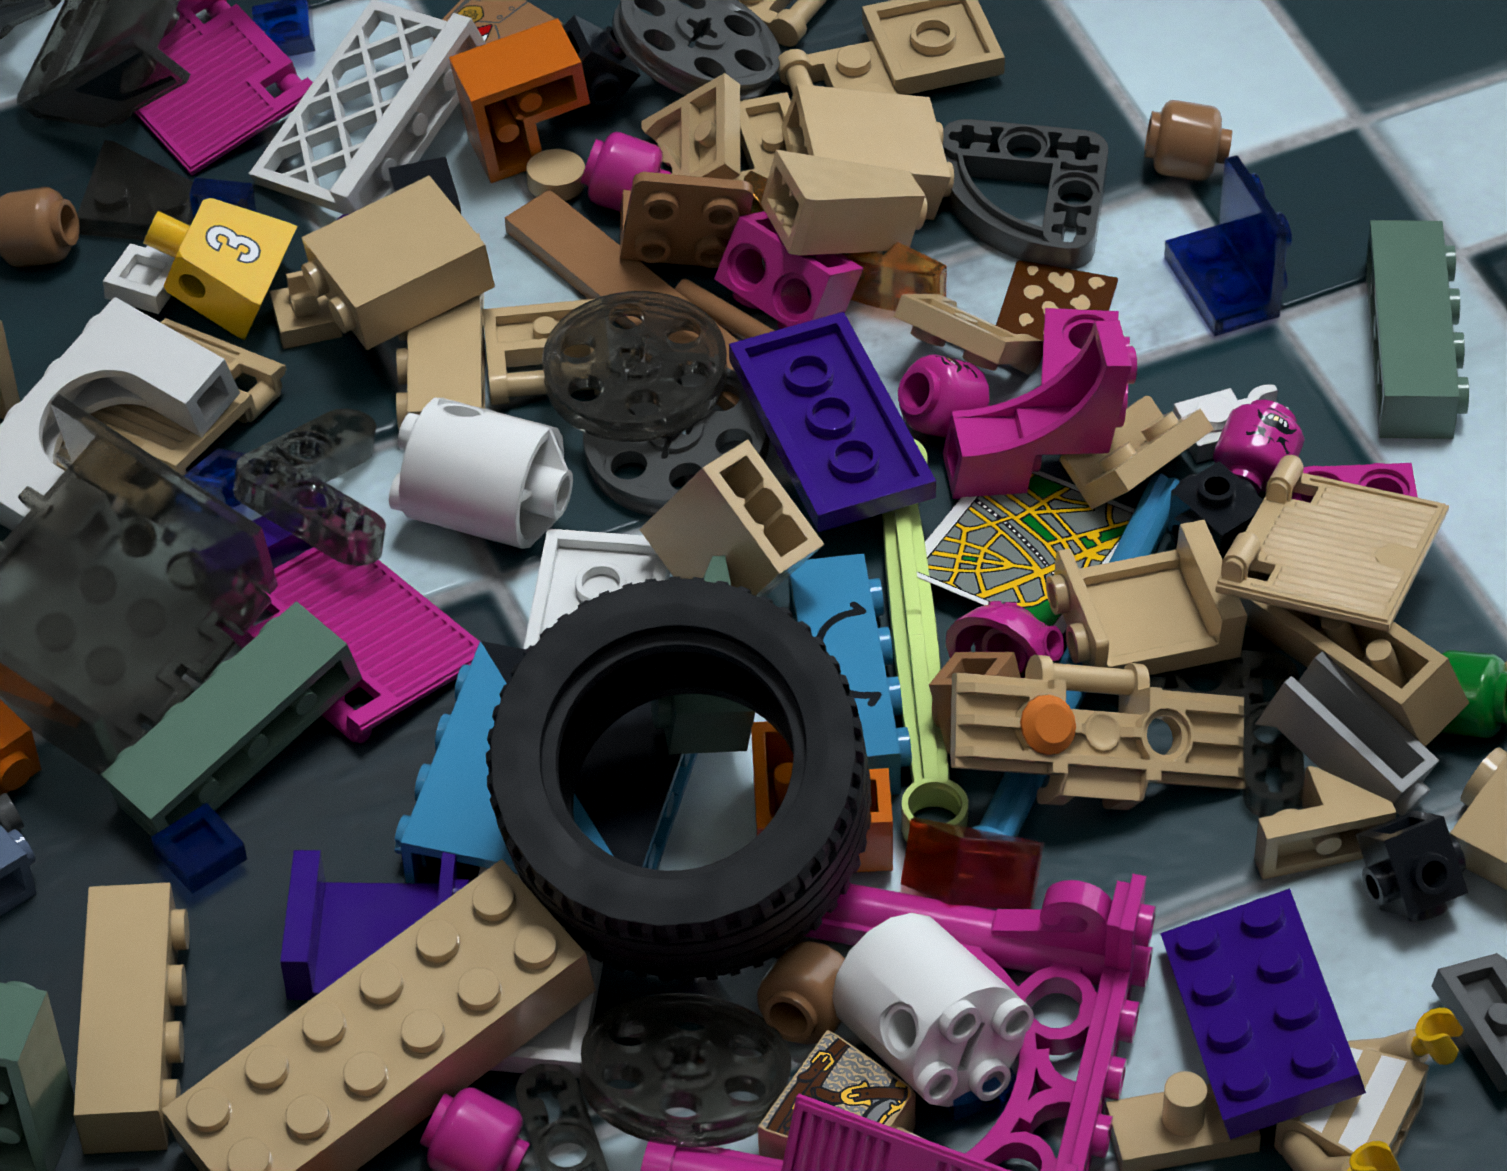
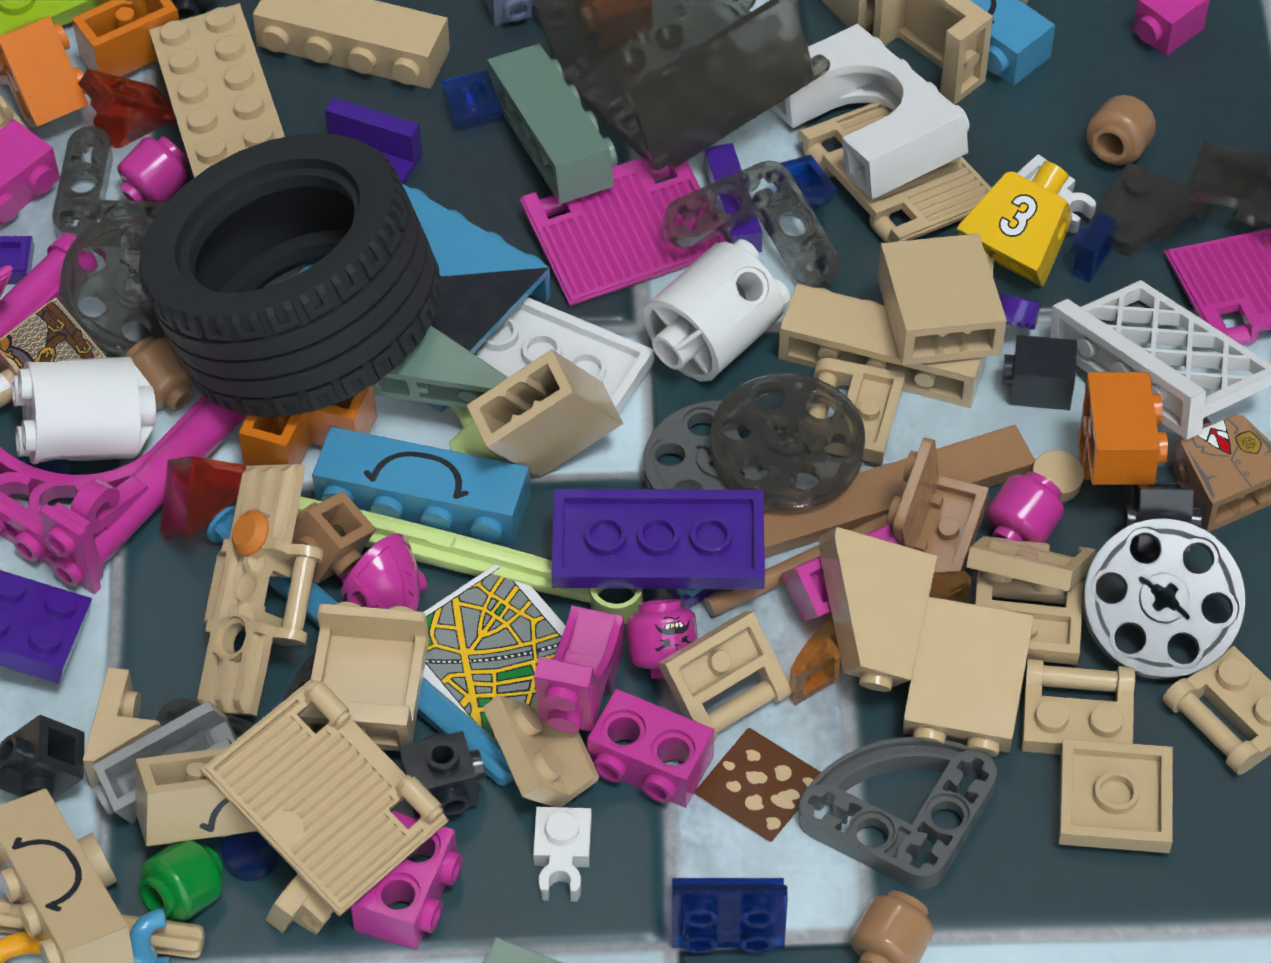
camera: 110 degrees right, 5 degrees up
dark pink head [1213,399,1305,495] -> none
none -> tan tile [265,874,333,935]

